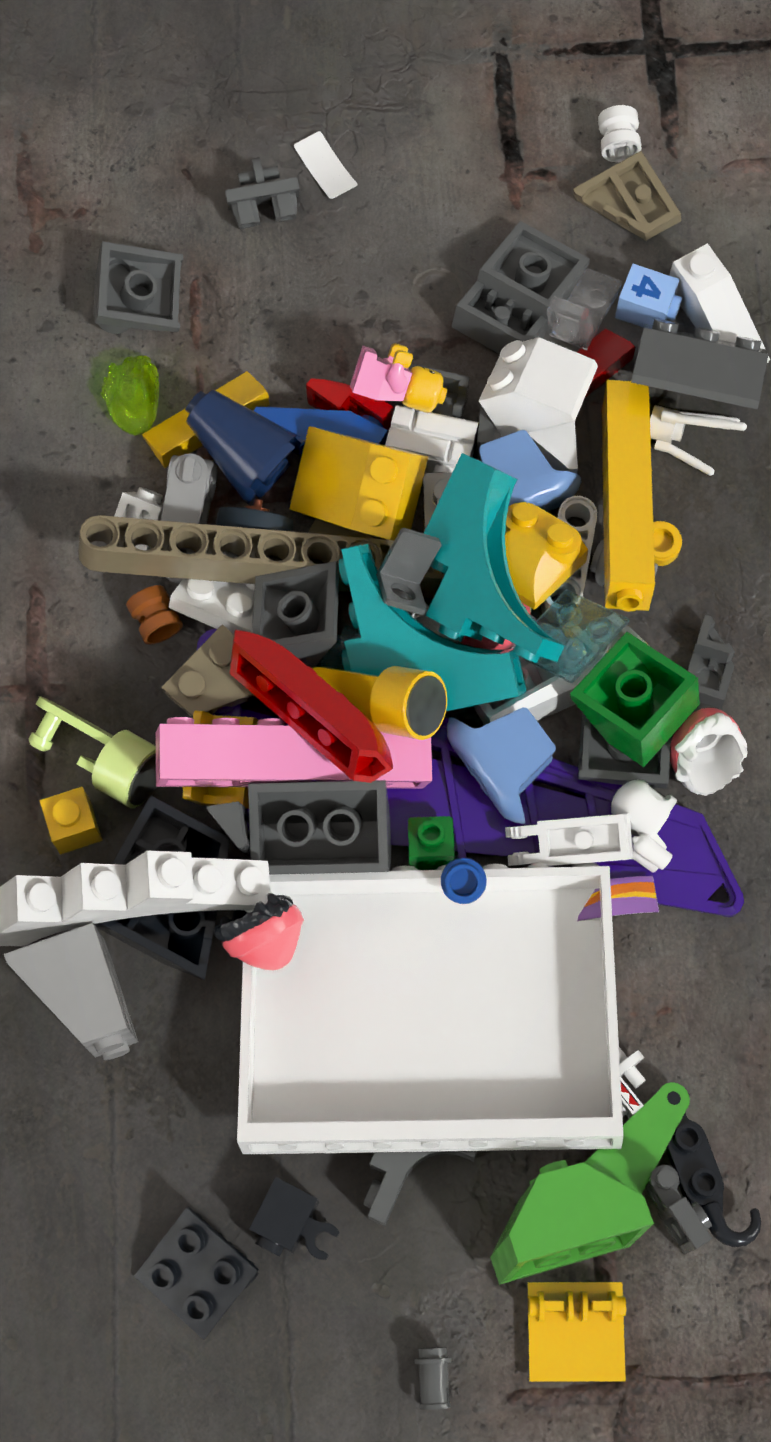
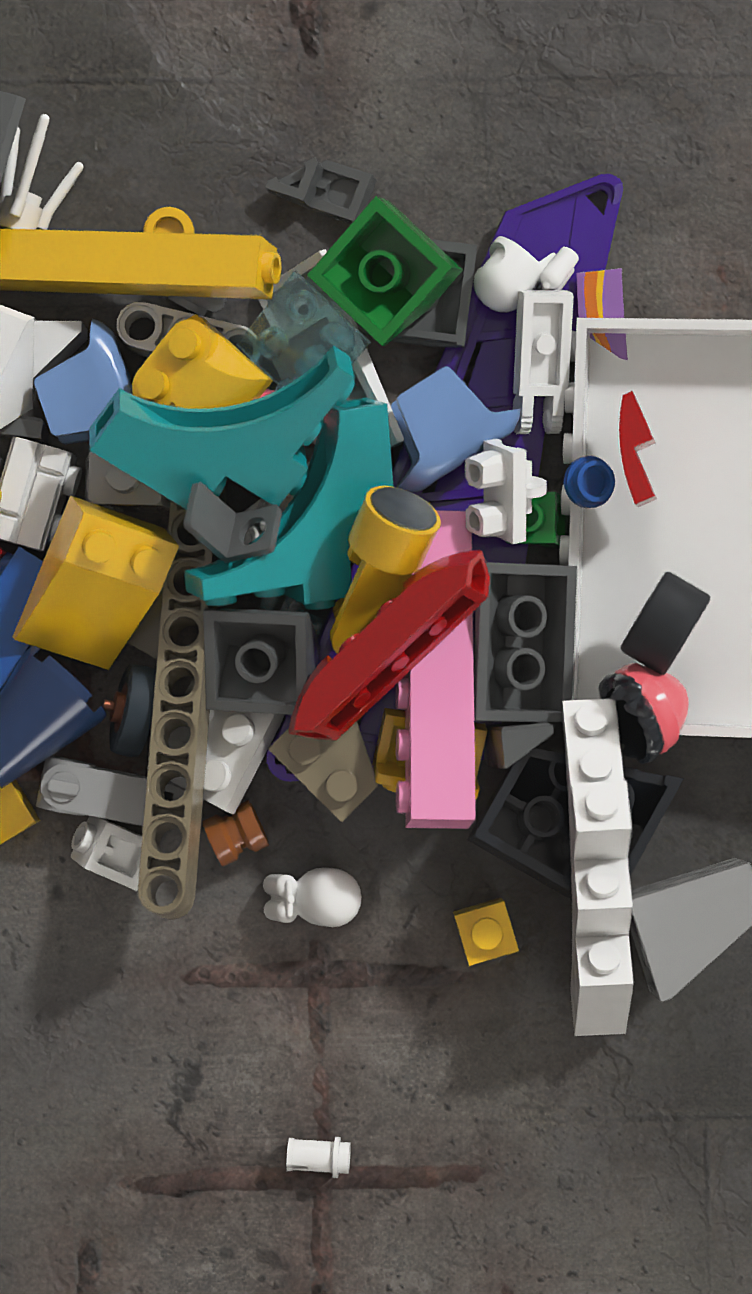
camera: 85 degrees left, 15 degrees up
yellowish green piece [28,696,157,808] -> none
white hair [670,708,748,796] -> none
none -> white piece [263,868,362,927]
none -> white hips [465,439,547,544]
none -> red slope [619,391,657,507]
none -> black tyre [620,572,710,675]

